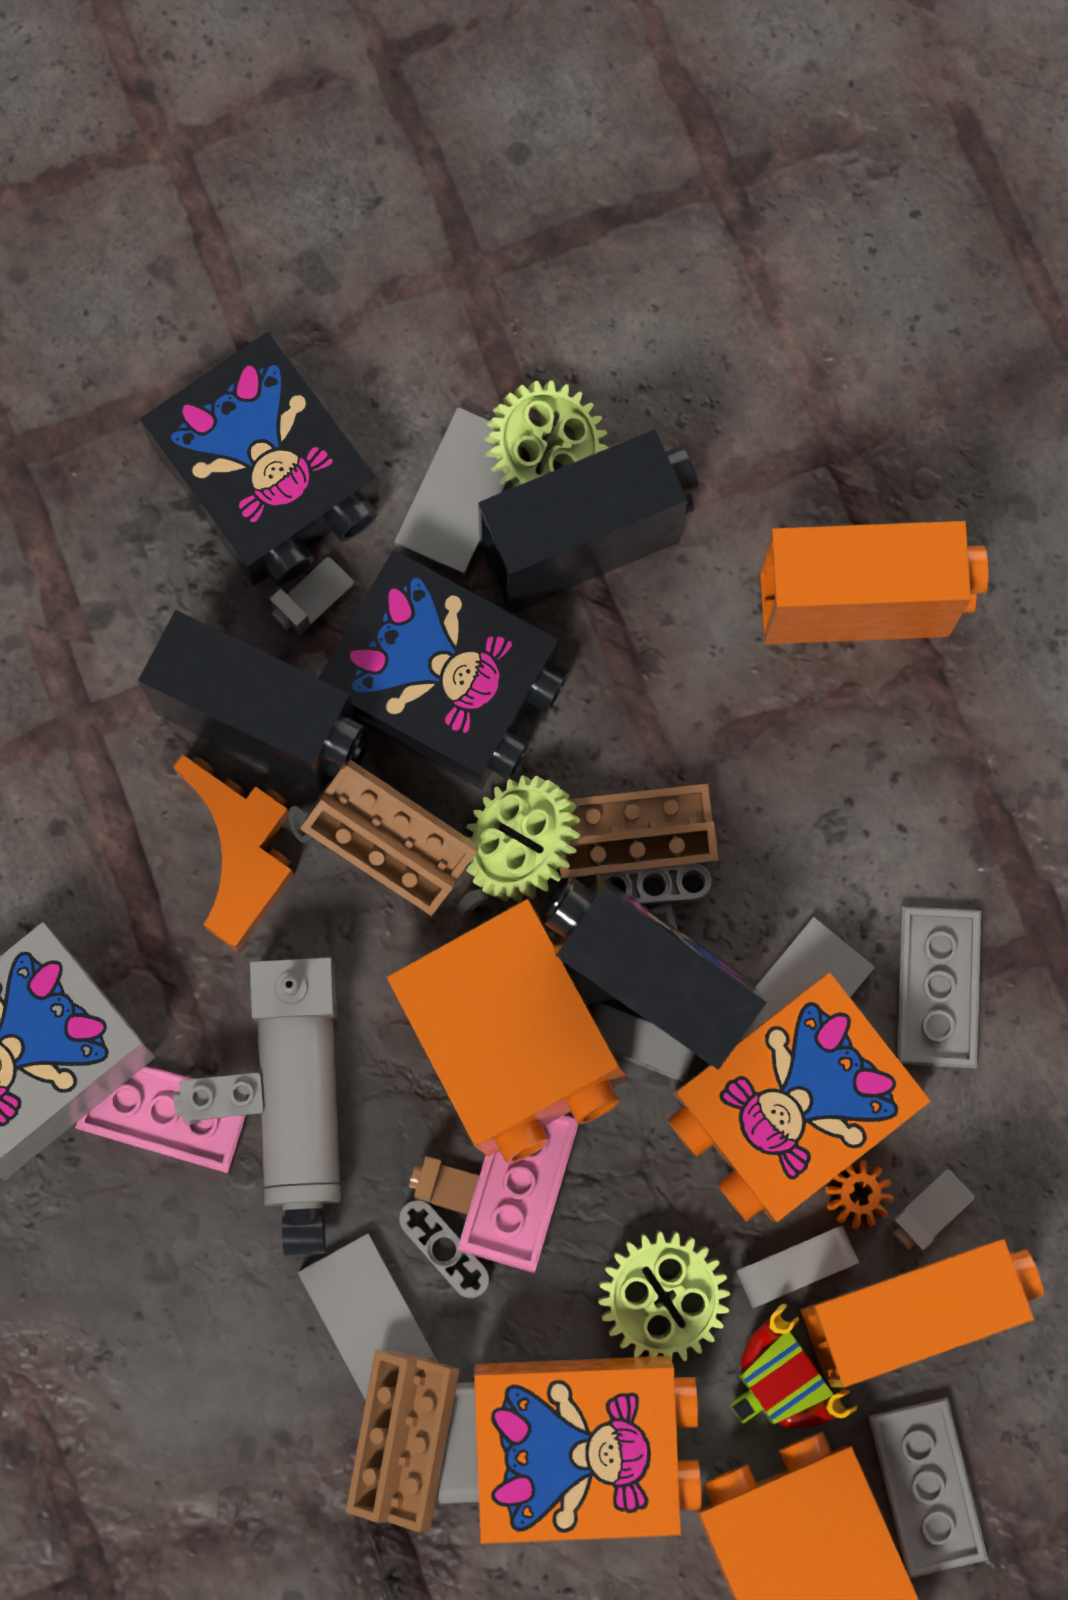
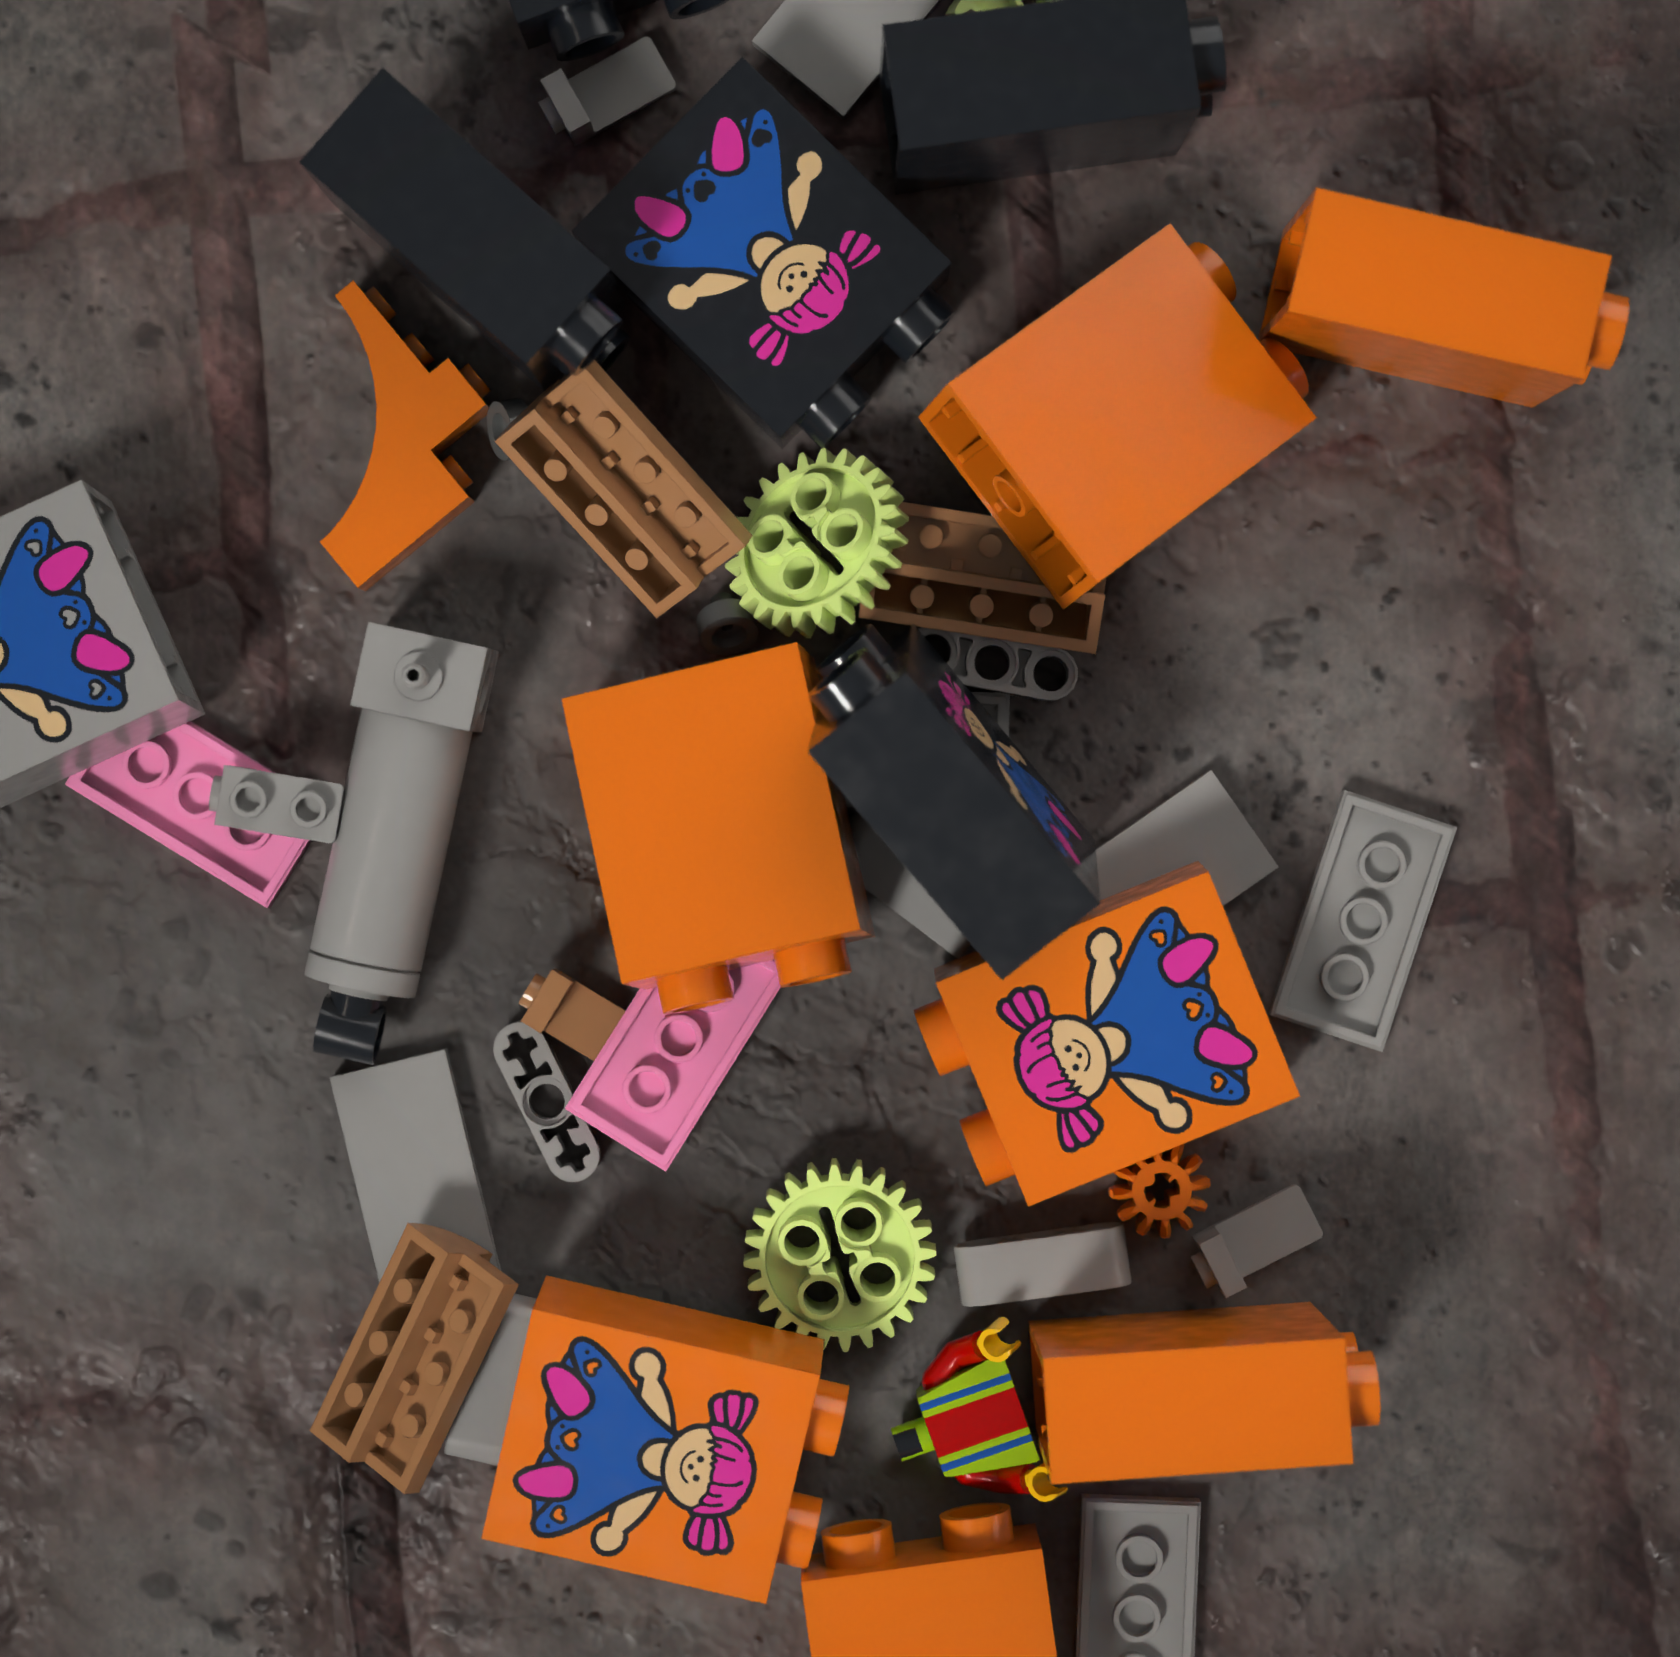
camera: 20 degrees right, 10 degrees up
none -> orange brick [918,223,1317,610]

